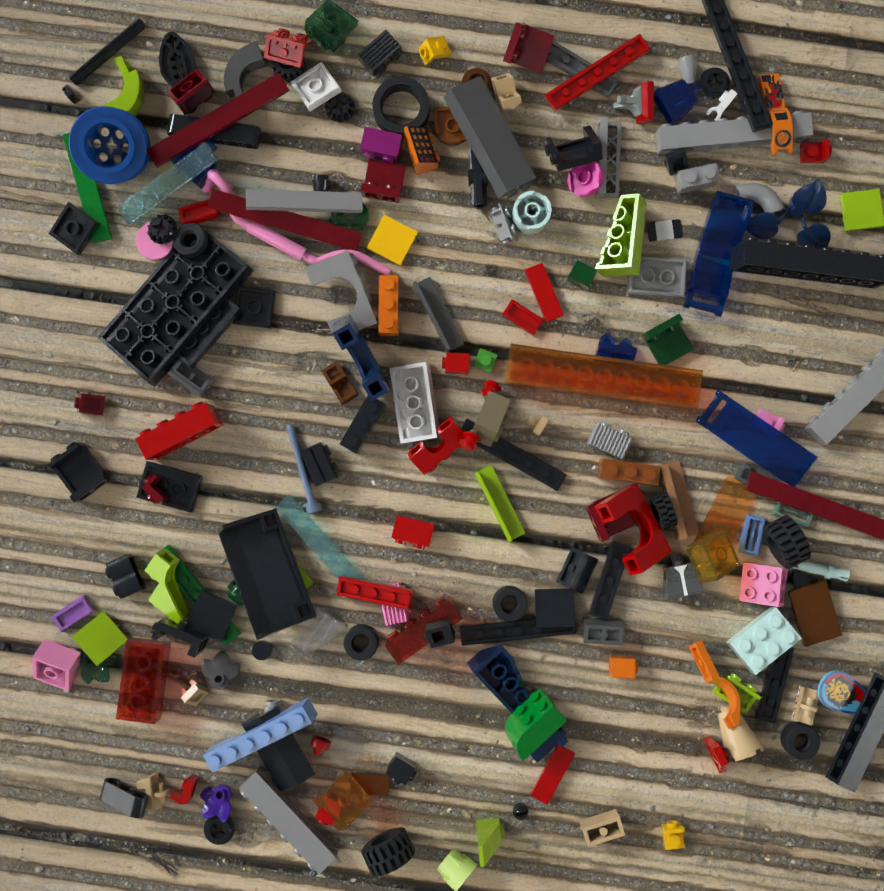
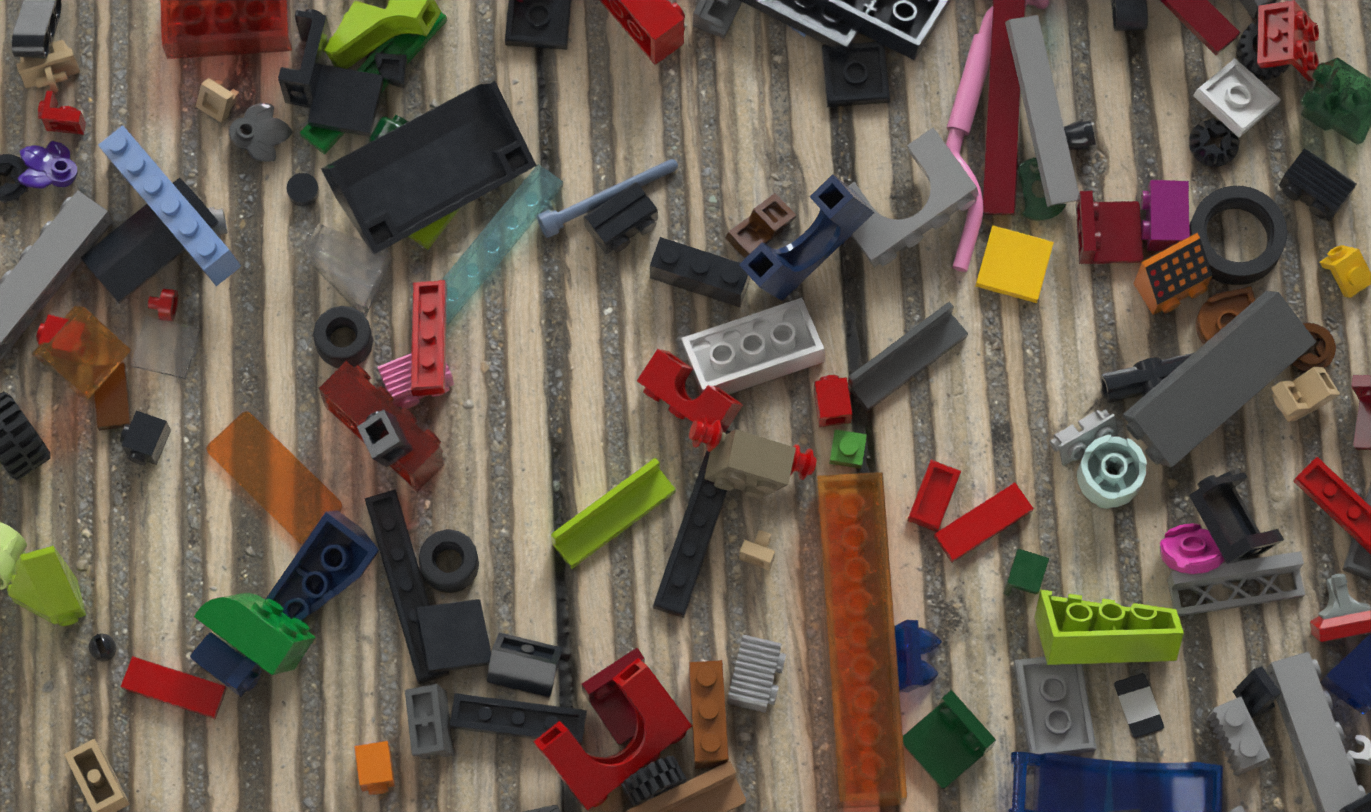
camera: 75 degrees right, 15 degrees down
orange brick [378,275,399,336] -> none
red brick [391,515,434,550] -> none
none -> clear orange piece [206,411,343,545]
none -> black tile [375,53,407,88]

